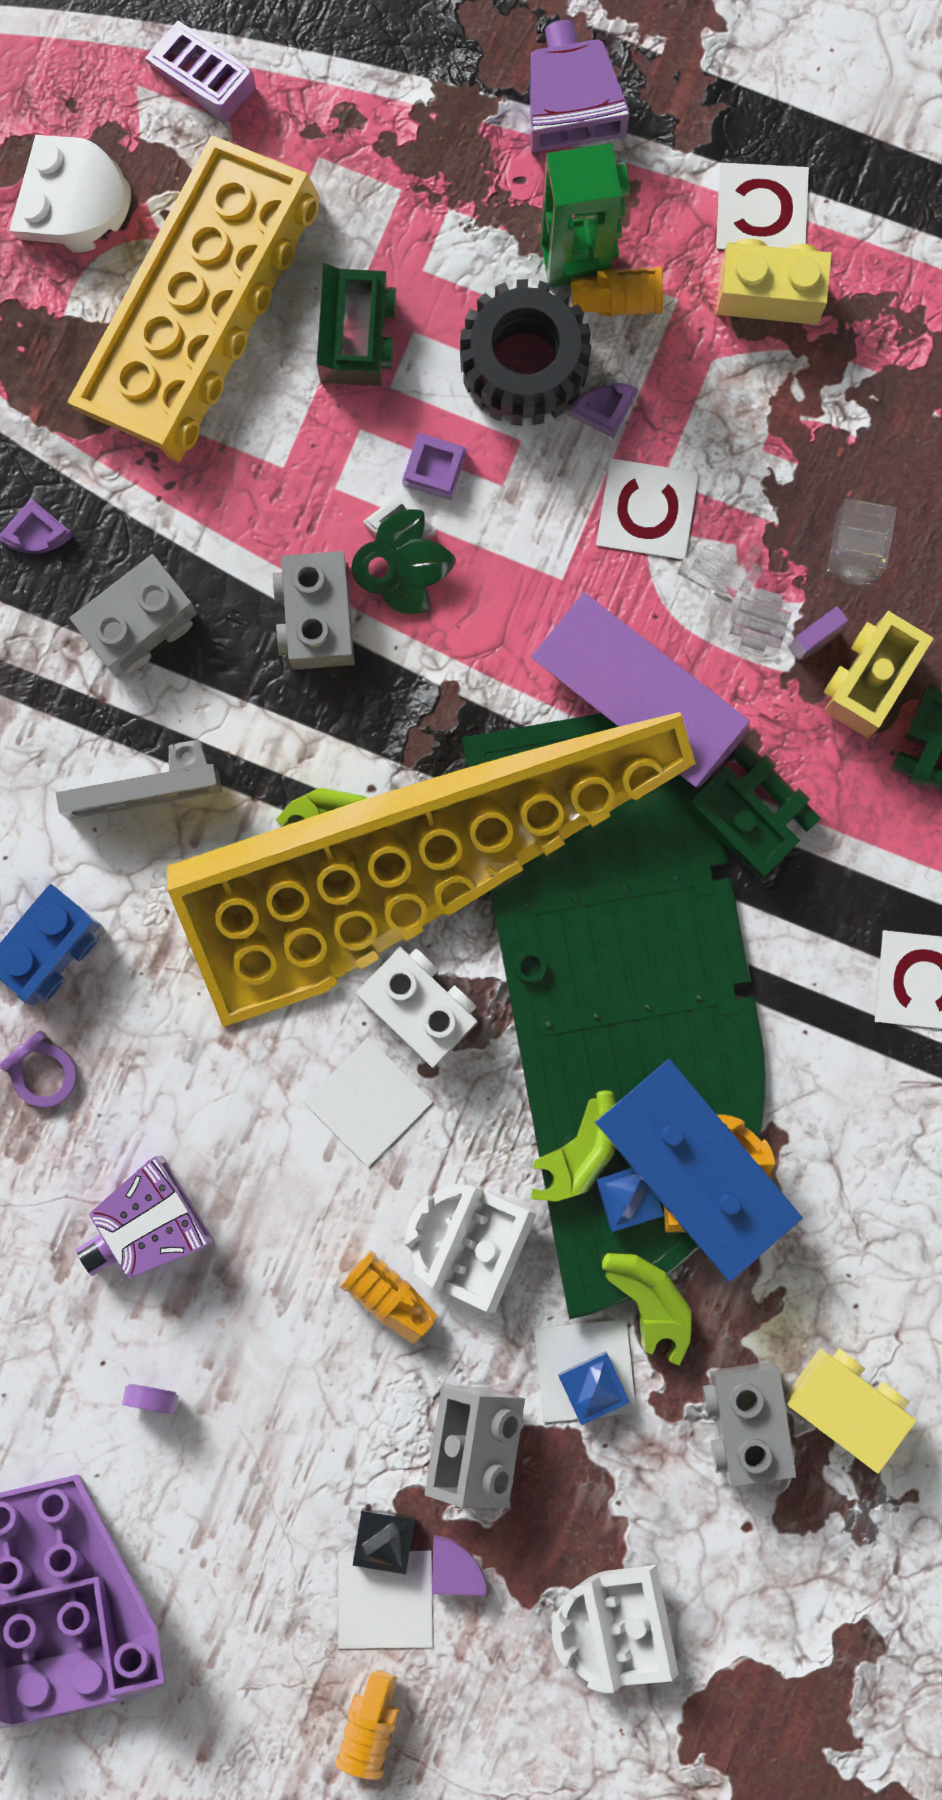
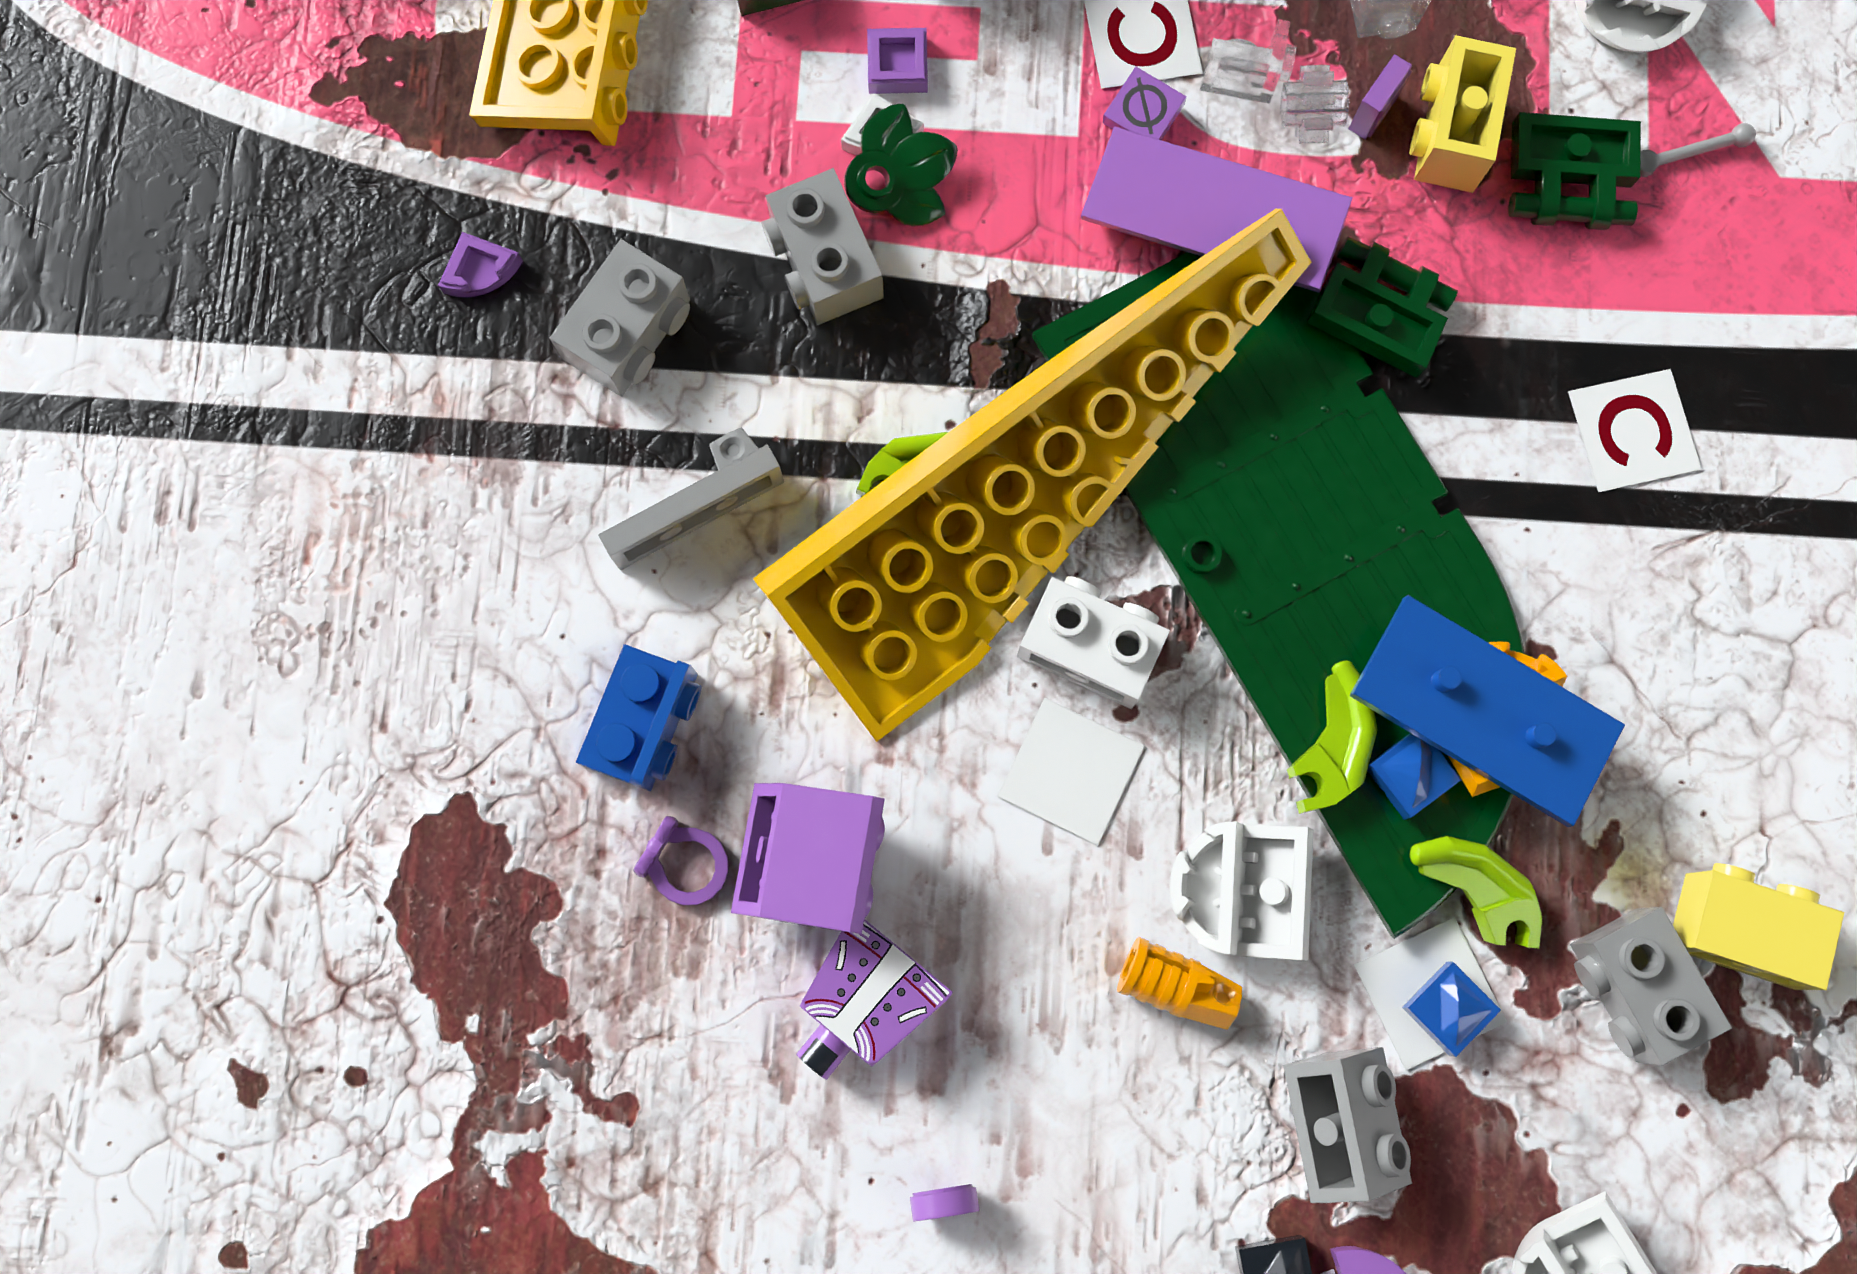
camera: 20 degrees left, 5 degrees down
none -> medium lavender slope [731,783,885,934]
none -> medium lavender tile [1103,66,1187,140]

